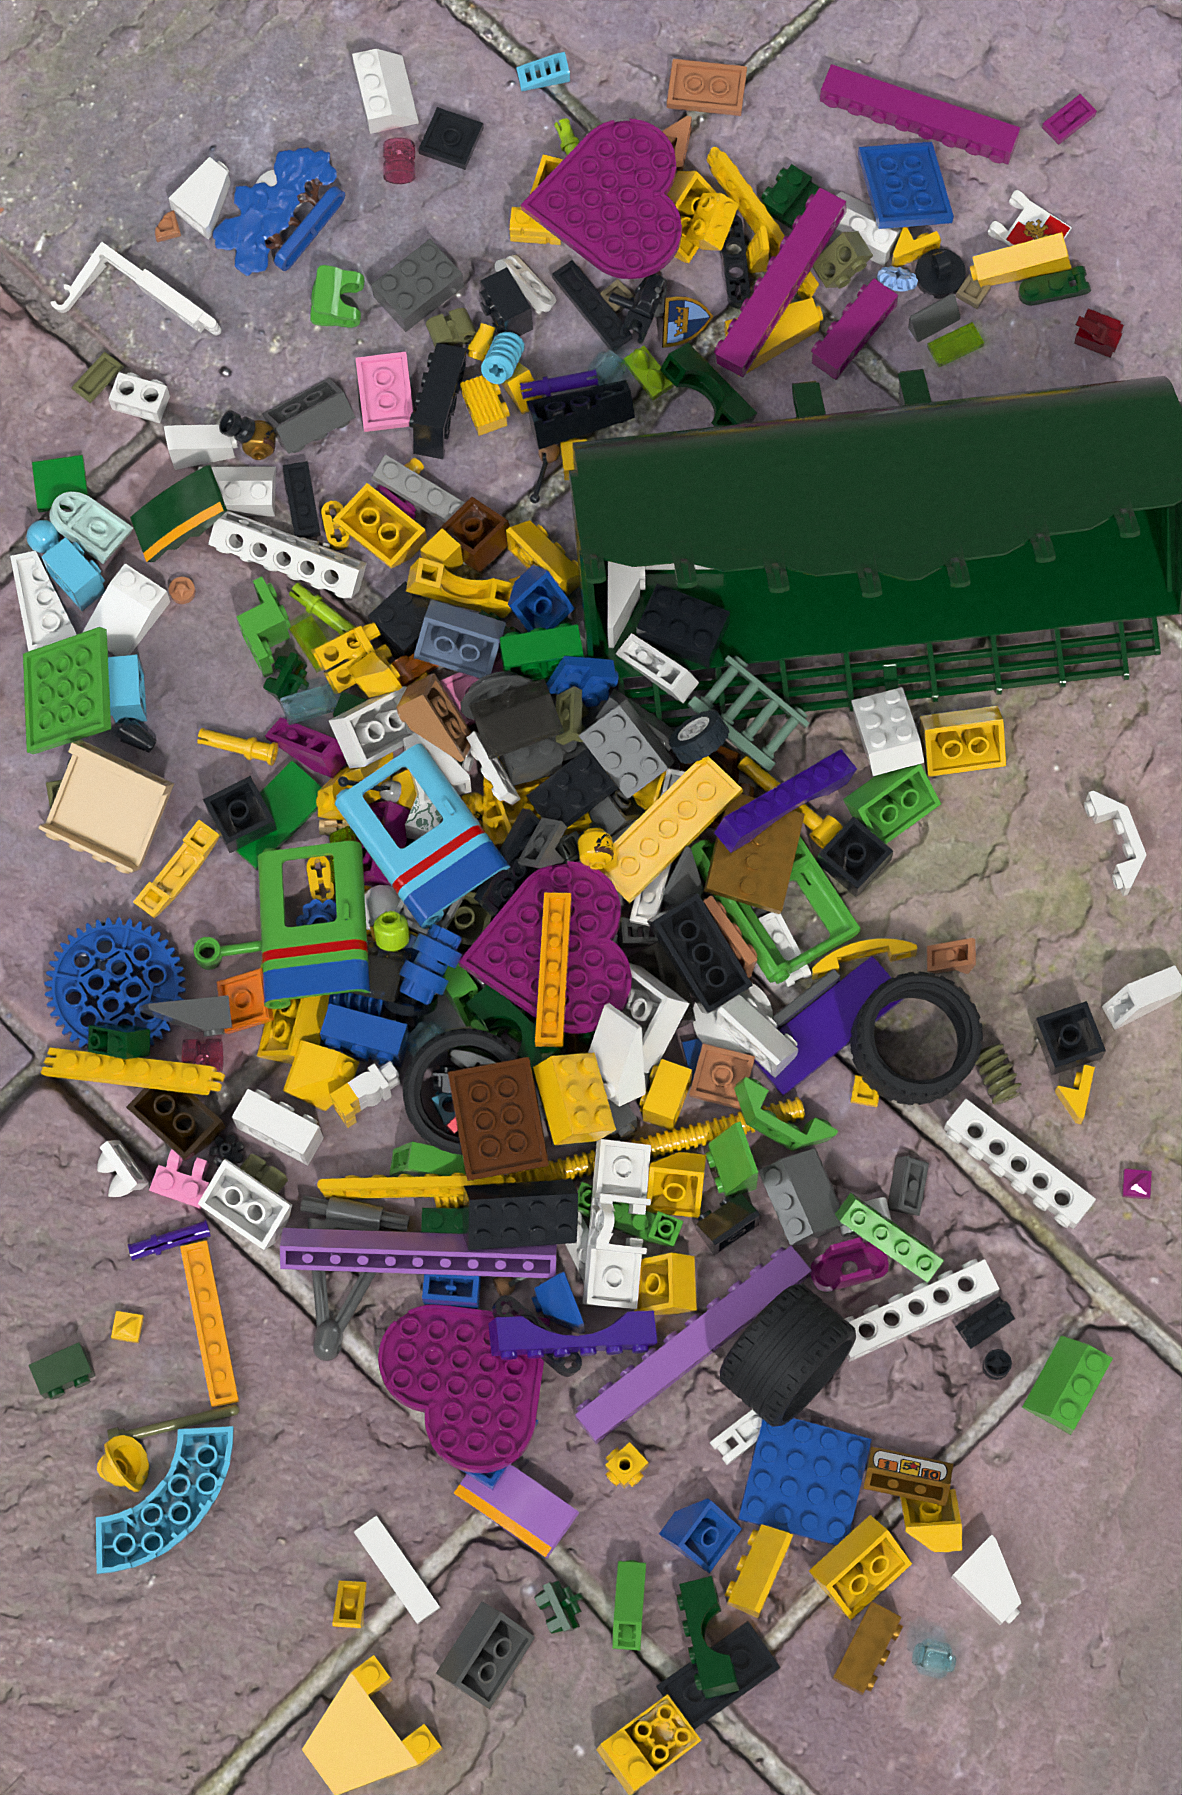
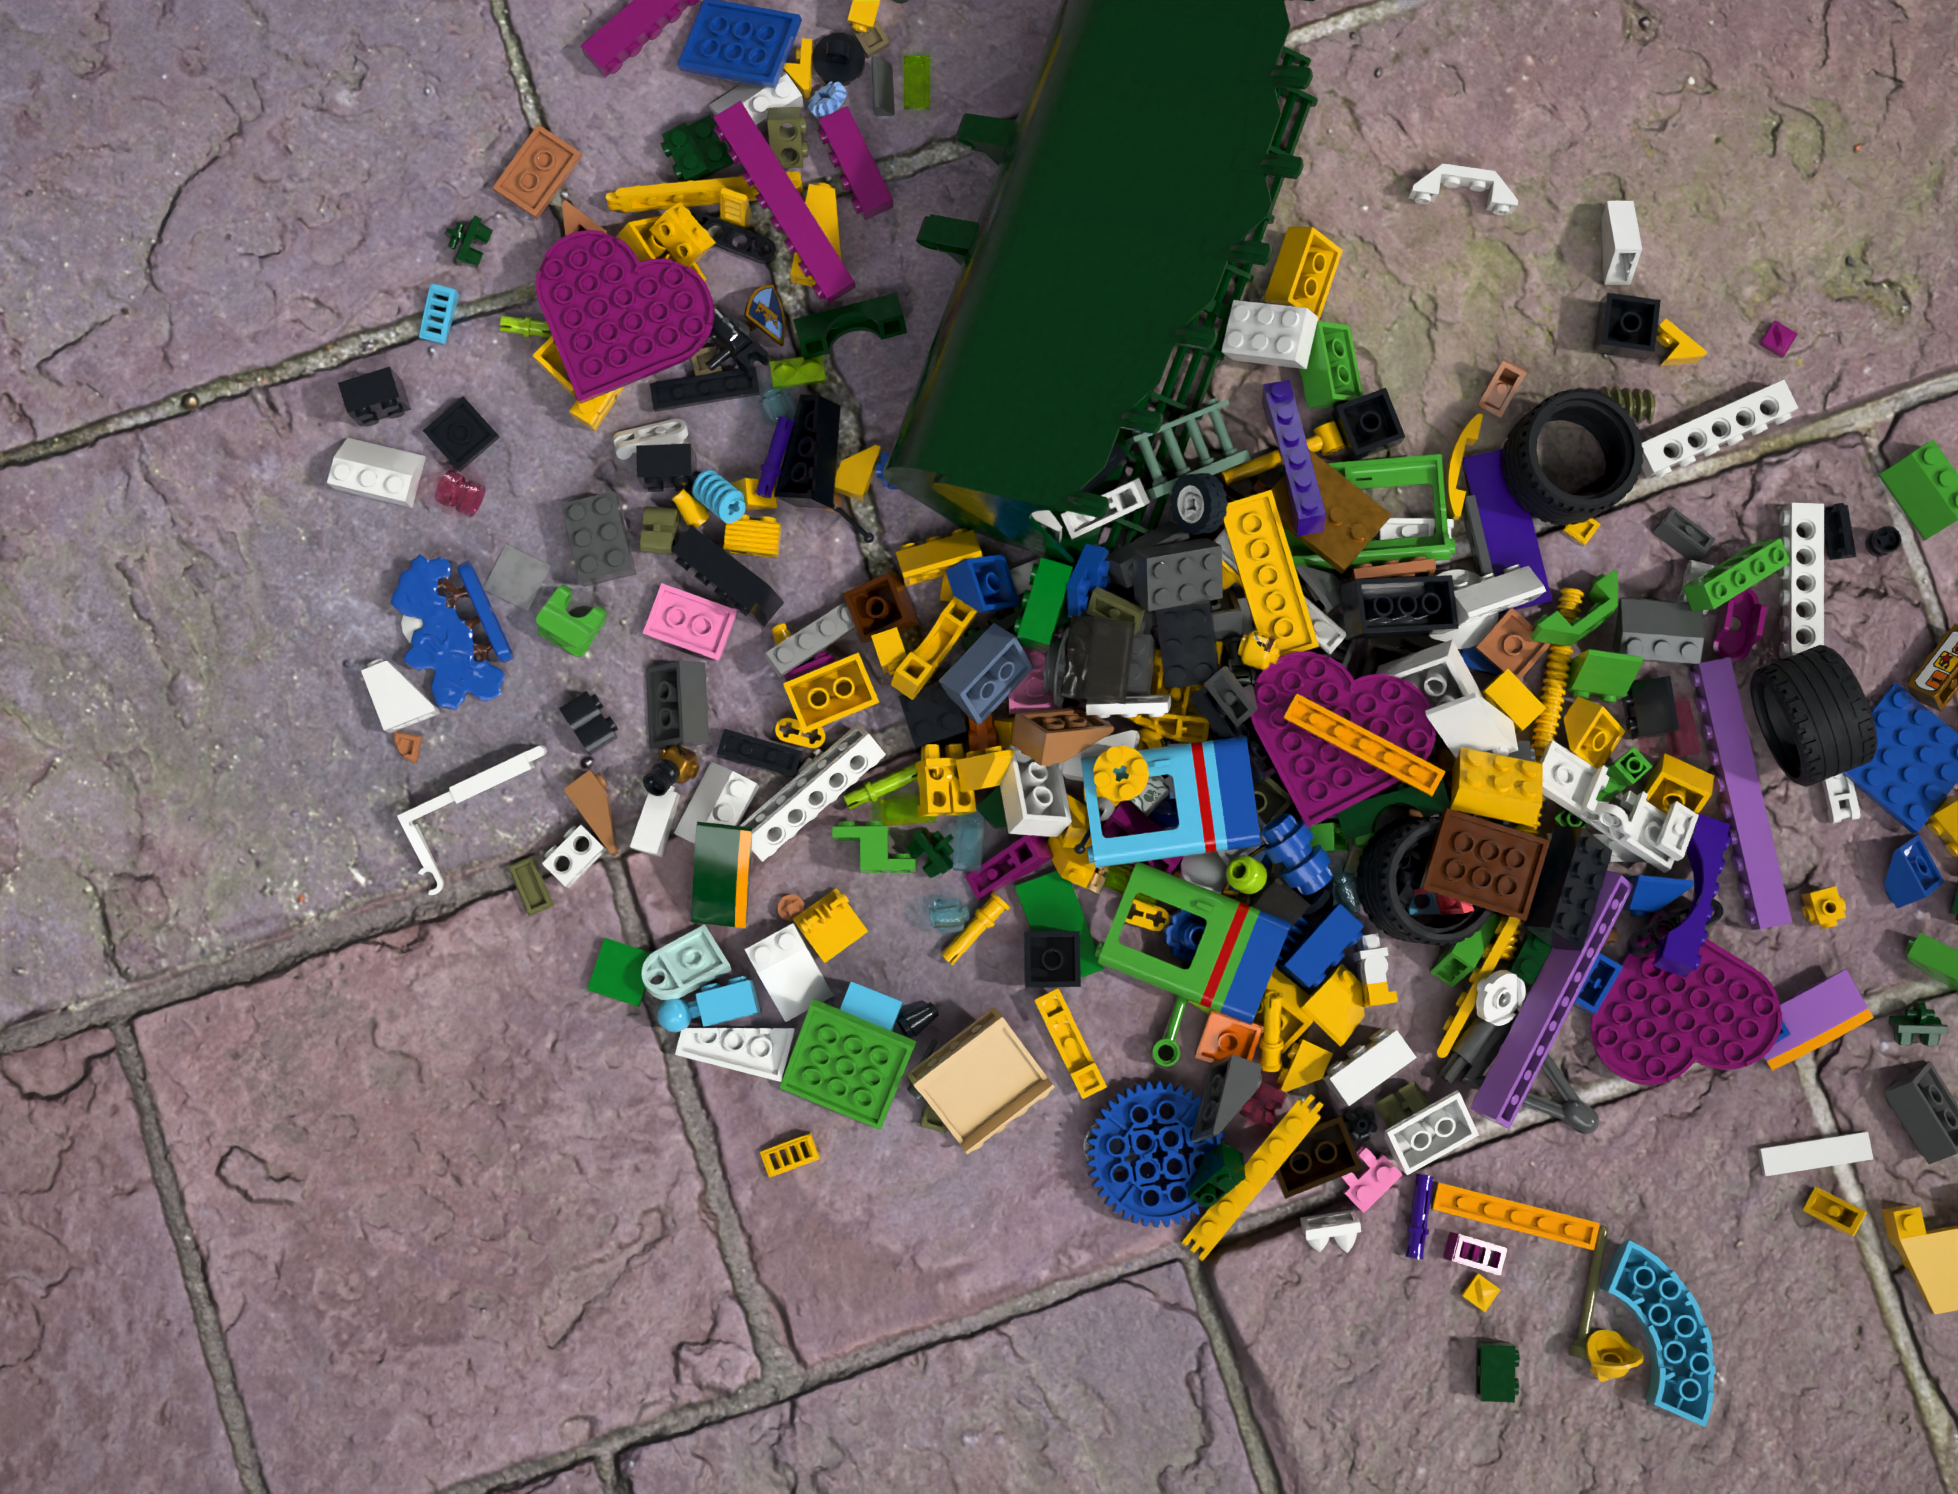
camera: 70 degrees left, 10 degrees up
none -> black brick [338,367,411,427]
none -> dark green hips [444,215,493,267]
none -> flat silver sticker [483,544,551,611]
none -> black brick [559,691,619,755]
none -> medium nougat slope [563,770,619,856]
none -> yellow hinge [792,888,869,964]
none -> clear light blue head [929,897,969,934]
none -> yellow plate [1093,746,1149,801]
none -> yellow pin [1258,990,1284,1072]
none -> yellow slope [1276,1039,1333,1092]
none -> slope [1443,1232,1507,1275]
none -> white plate [1476,970,1526,1026]
none -> white plate [1655,801,1699,861]
none -> clear pink panel [1667,701,1702,759]

